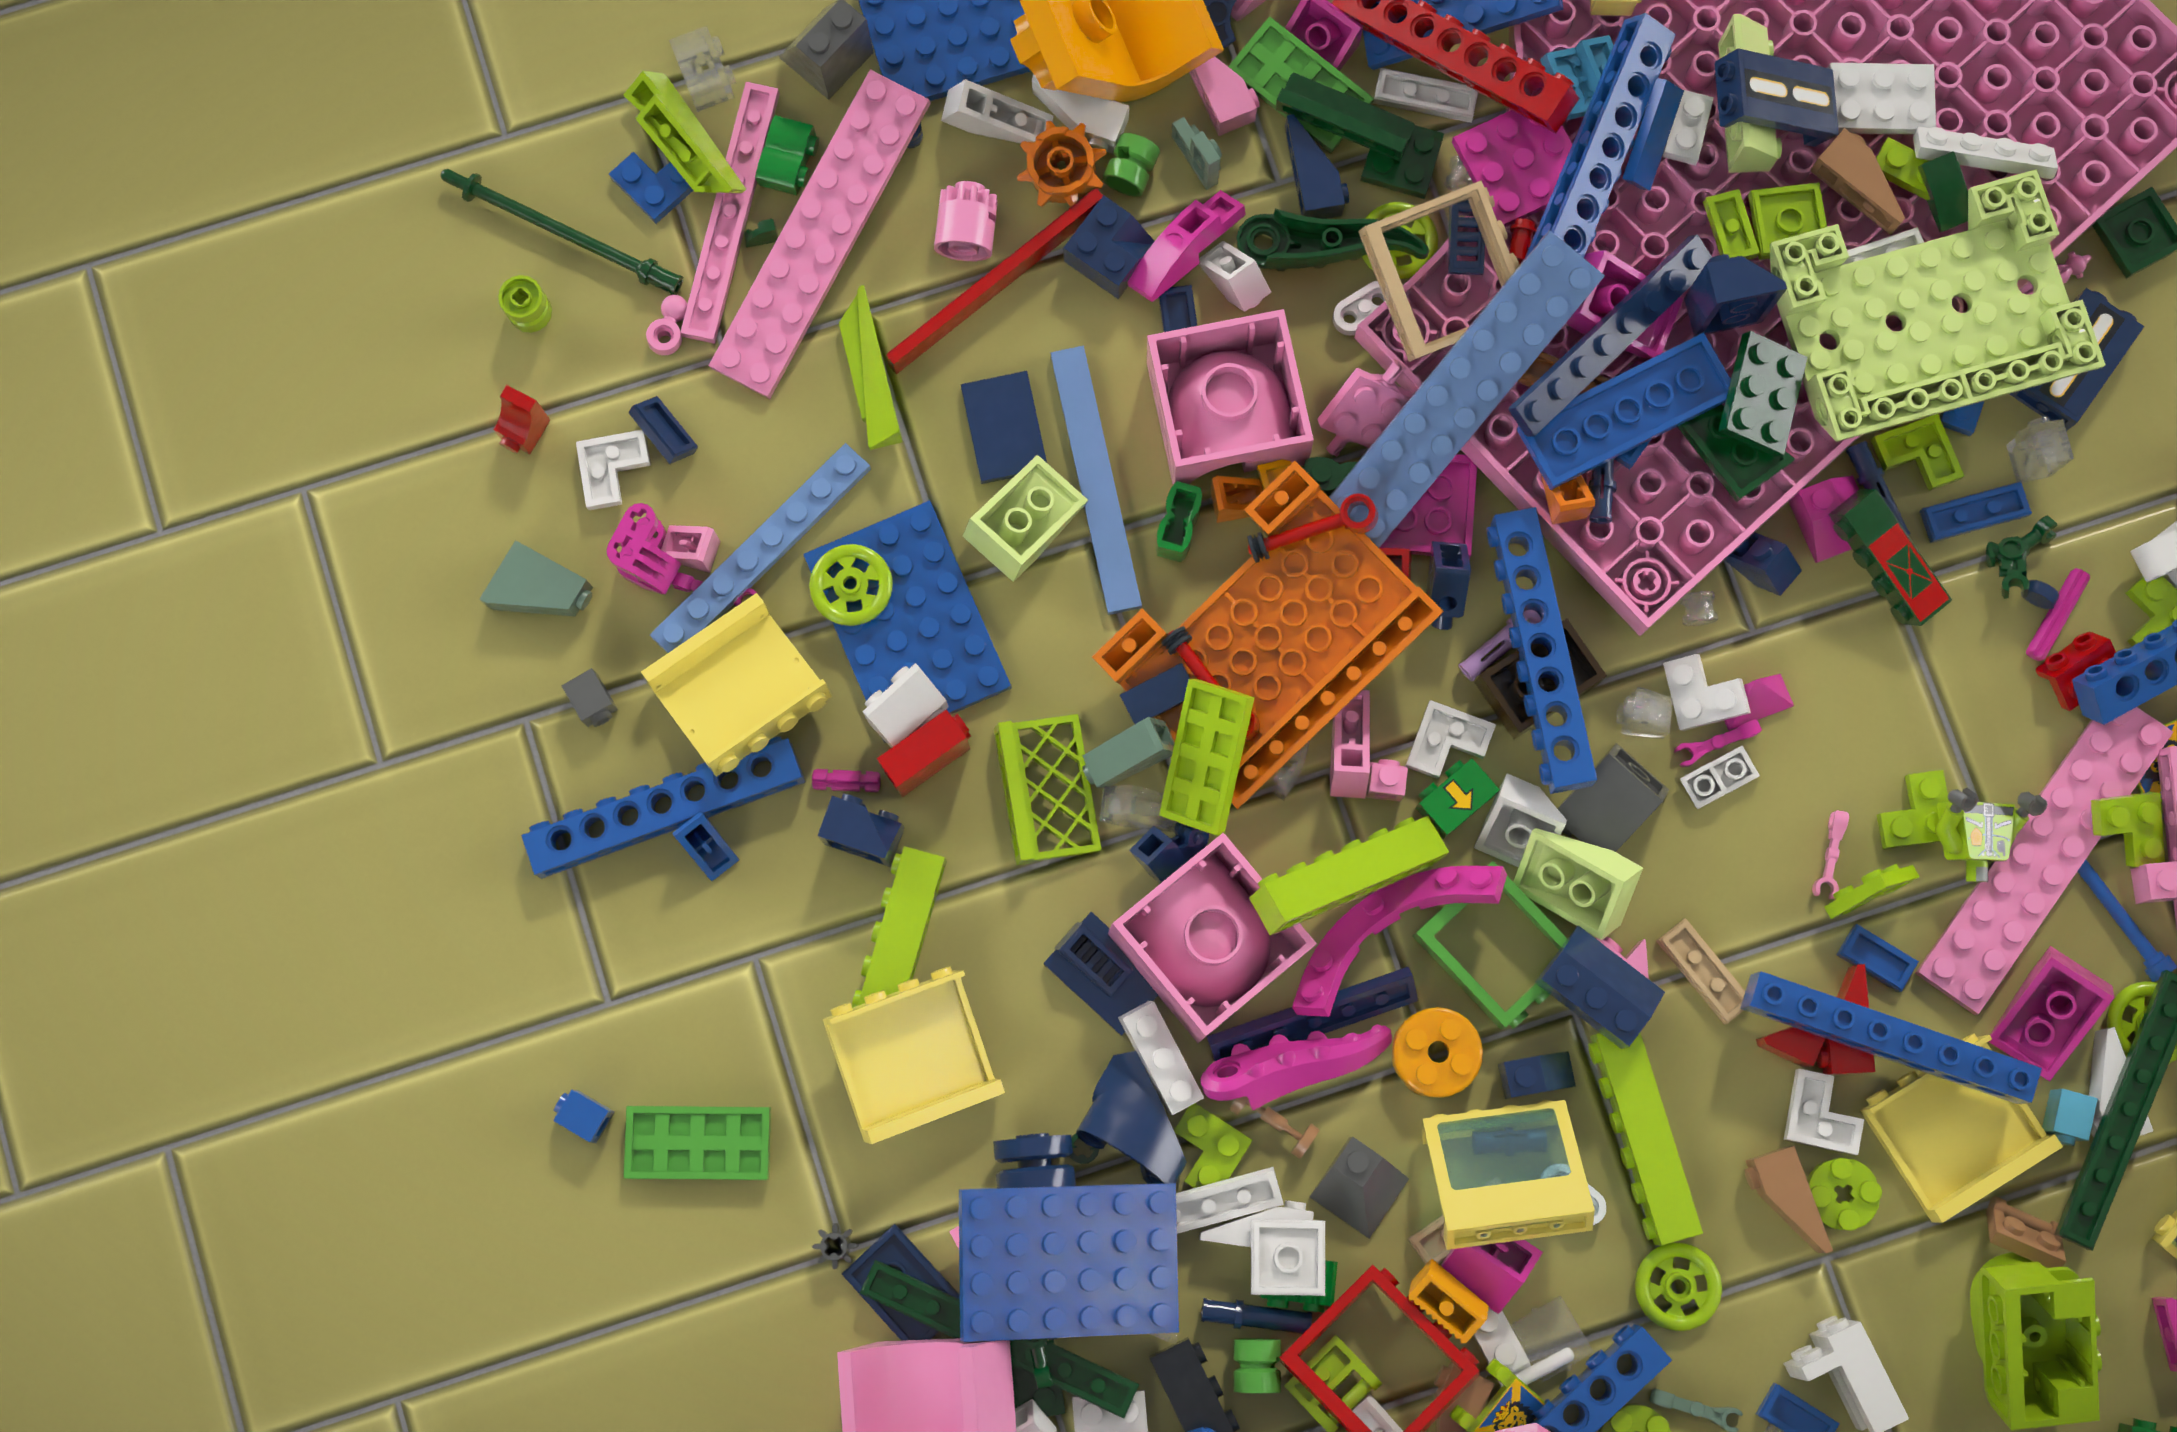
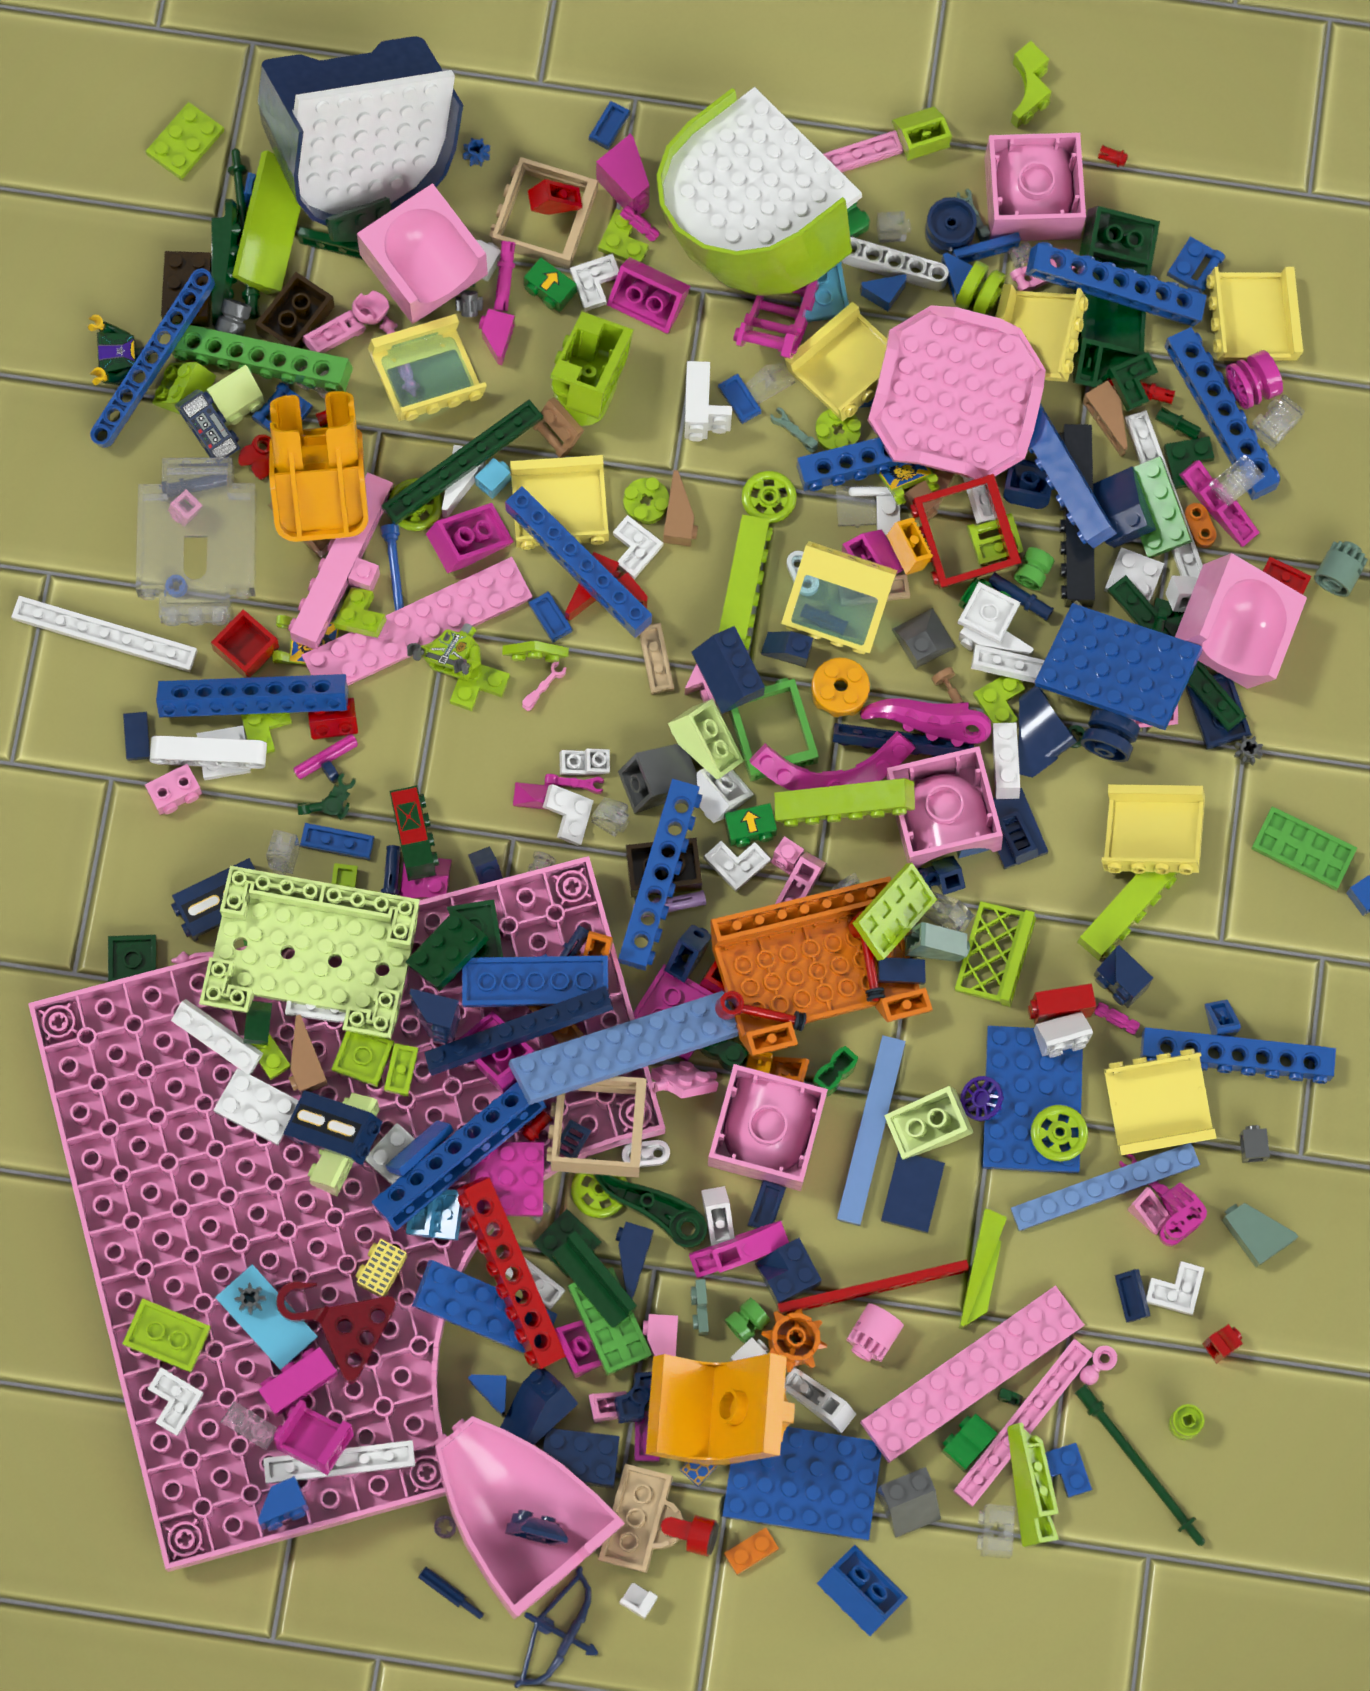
camera: 160 degrees left, 5 degrees down
none -> dark purple wheel [960,1076,1004,1121]

